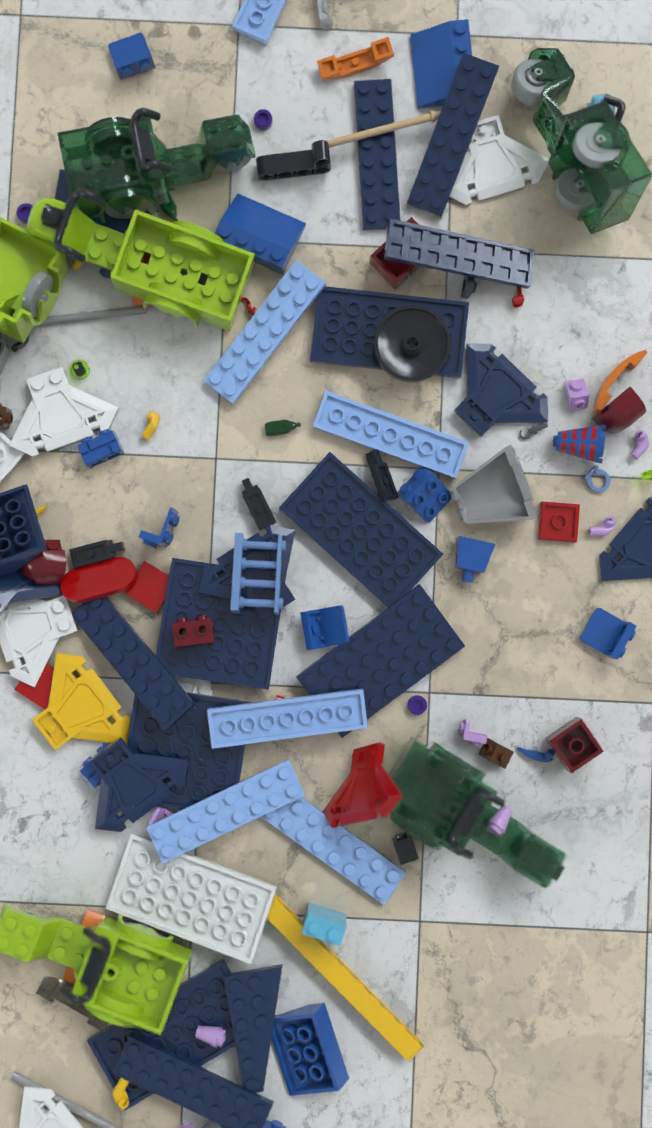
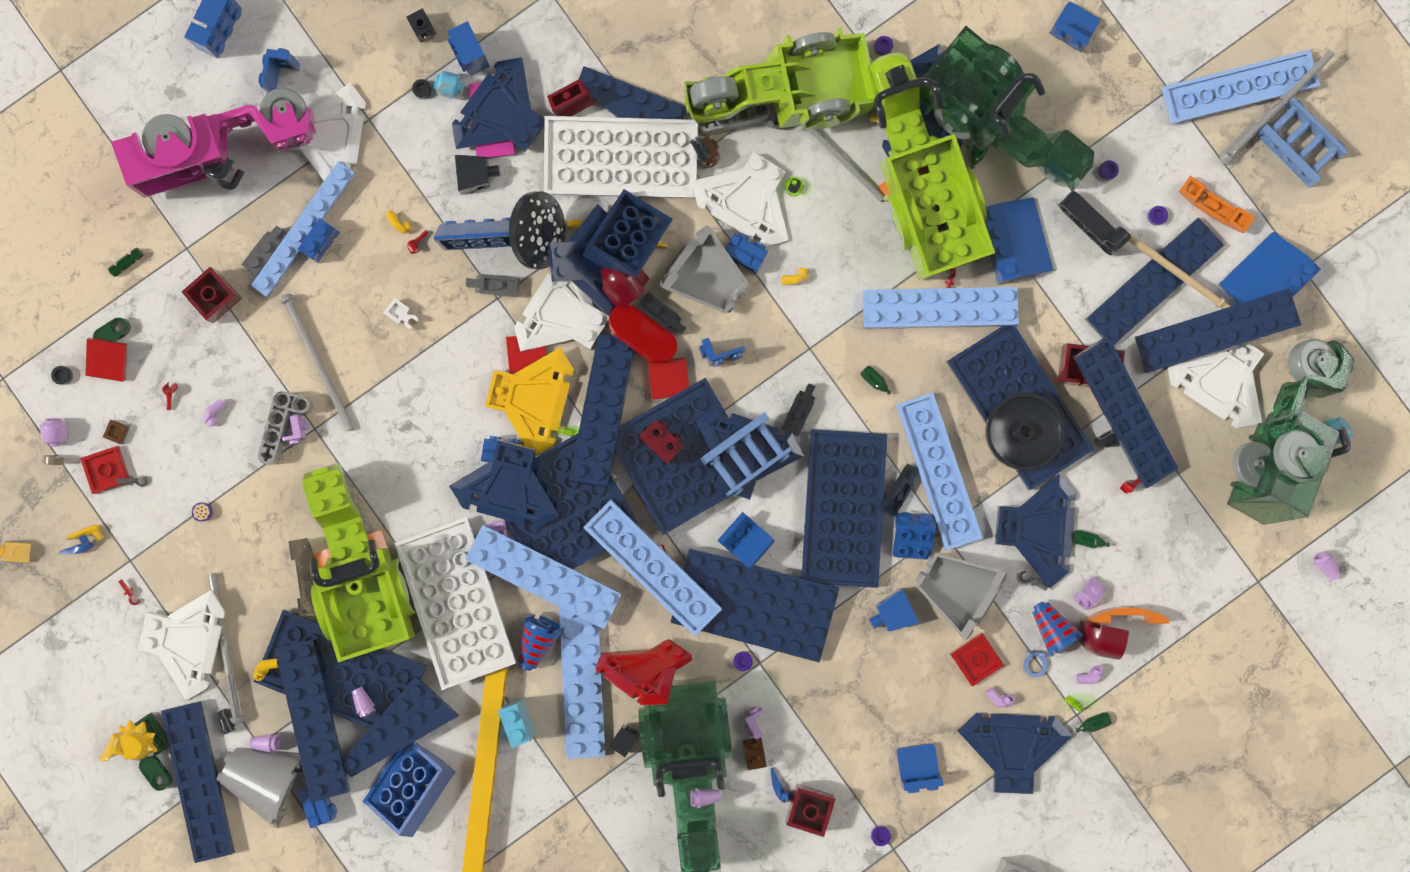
camera: 55 degrees right, 0 degrees up
none -> blue cone [519,614,562,671]
none -> clear neon green tile [557,426,577,437]
none -> light grey cone [660,225,749,314]
none -> dark purple tile [871,825,891,846]
none -> dark green piece [1073,530,1110,549]
none -> dark purple tile [1147,206,1168,226]

